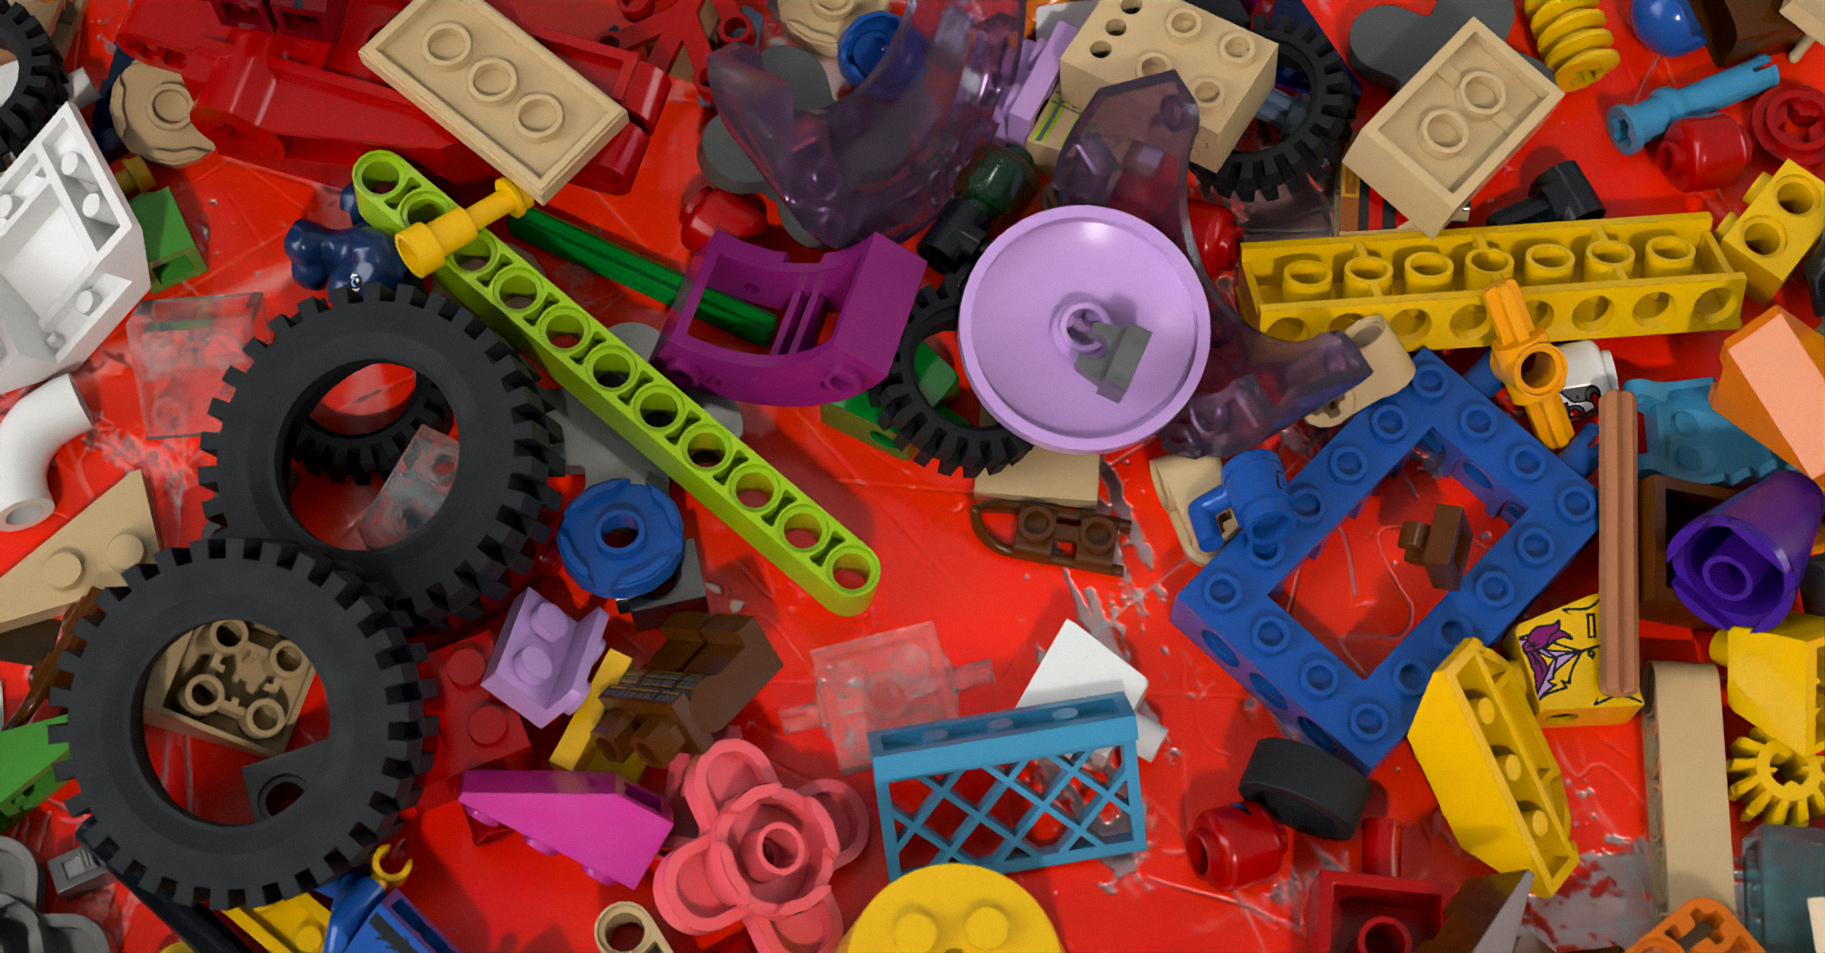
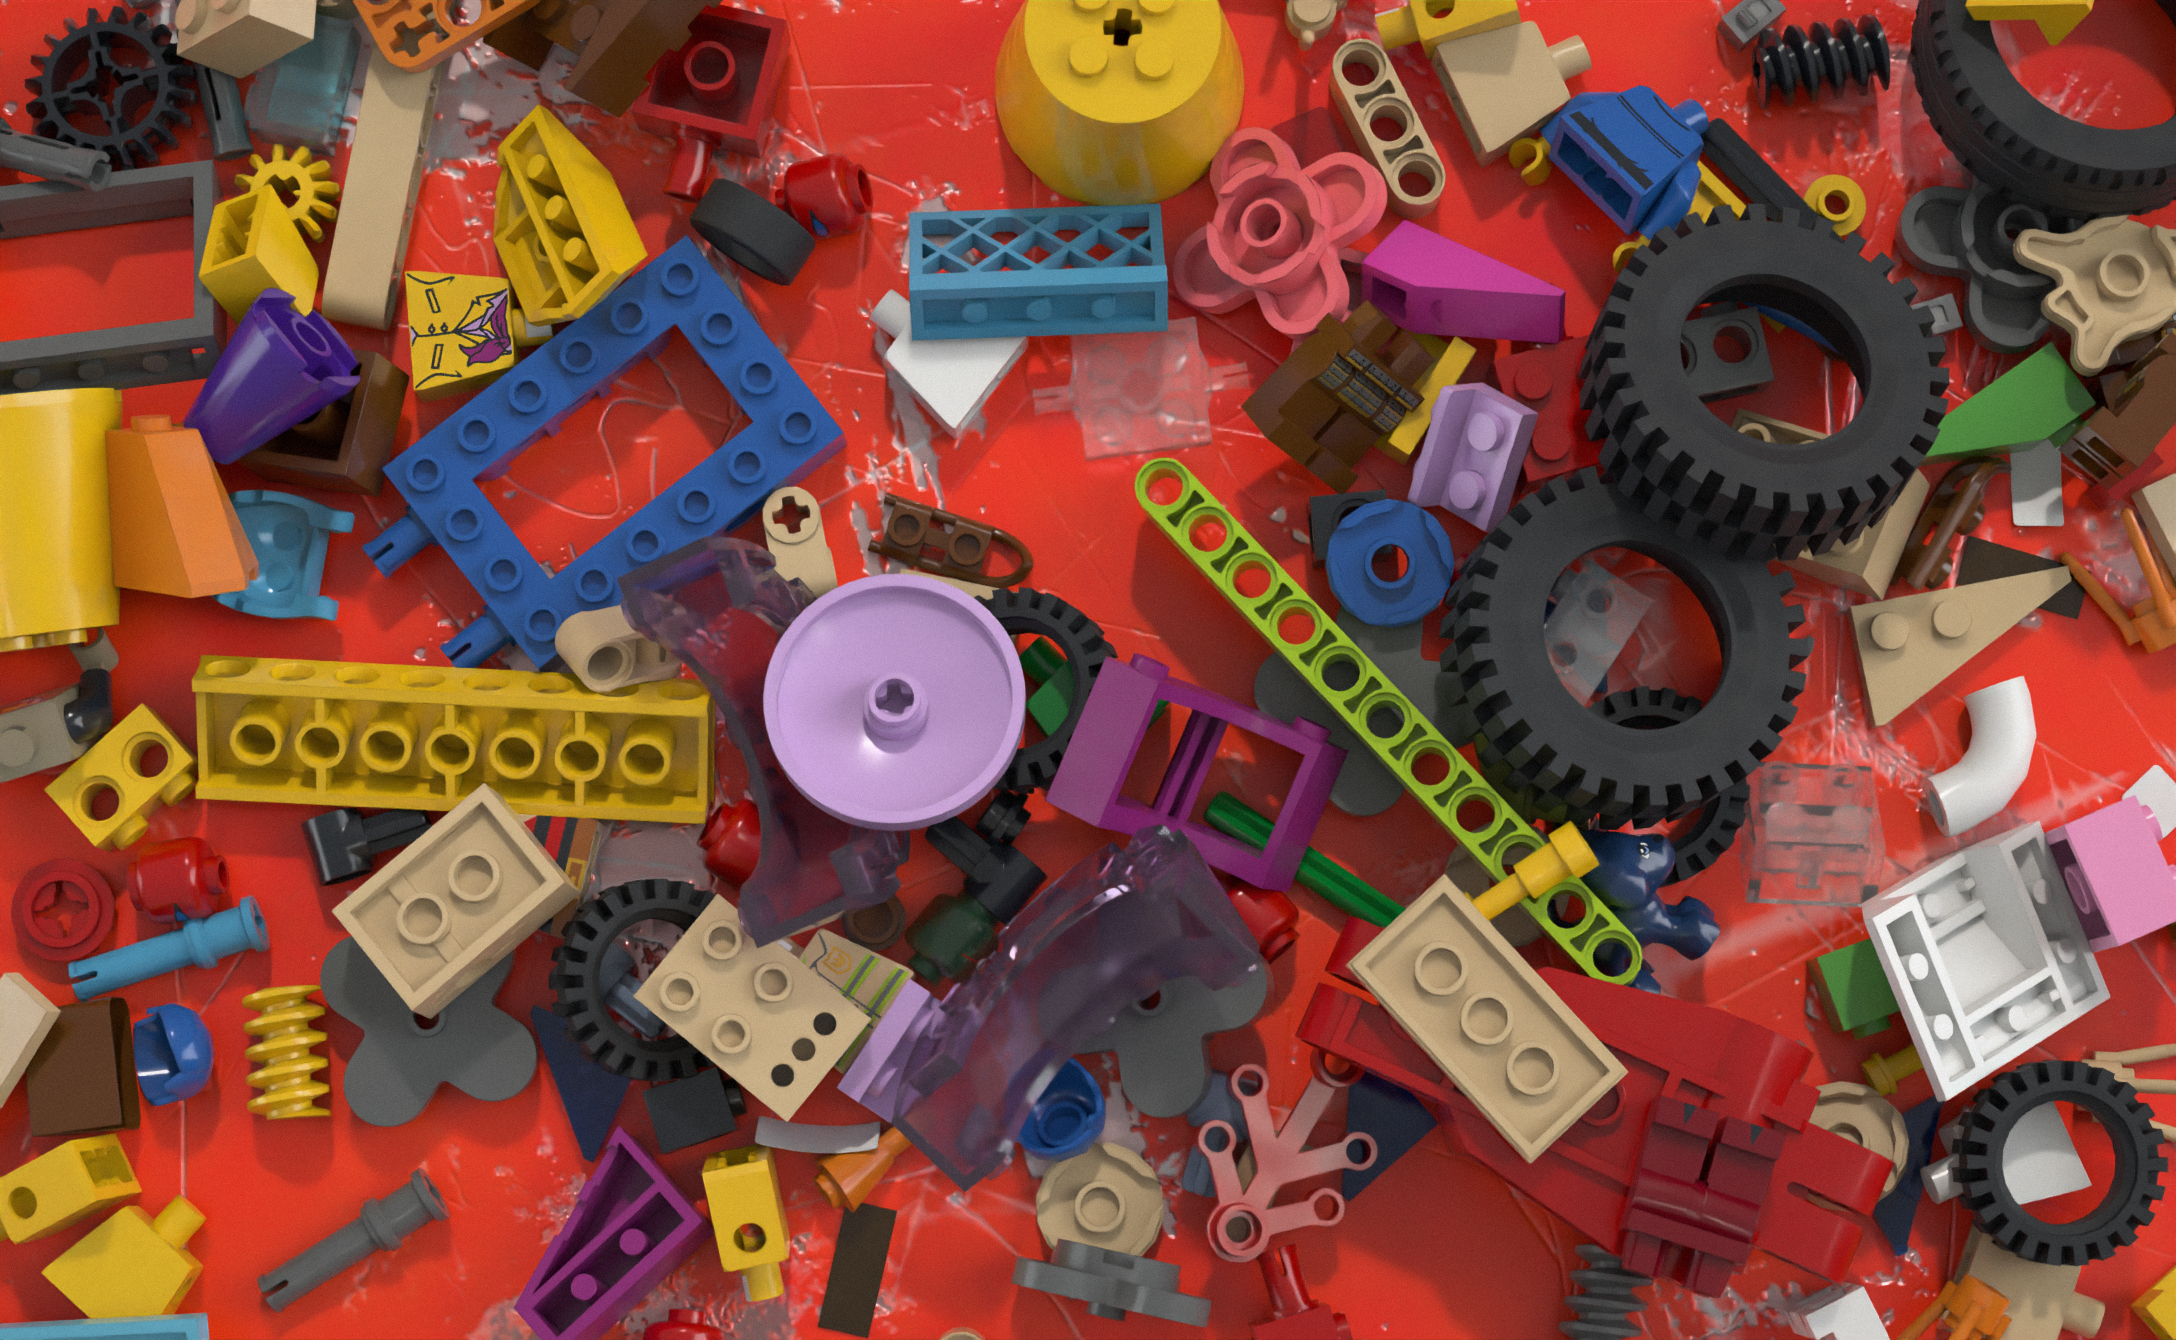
camera: 175 degrees left, 15 degrees up
flat silver tile [1074,322,1153,404] -> none
blue piece [1188,449,1297,552] -> none
reddish brown tile [1397,503,1473,592] -> none
light orange axle [1481,277,1574,450] -> none
white head [1523,339,1619,422] -> none
nougat axle [1599,389,1640,698] -> none

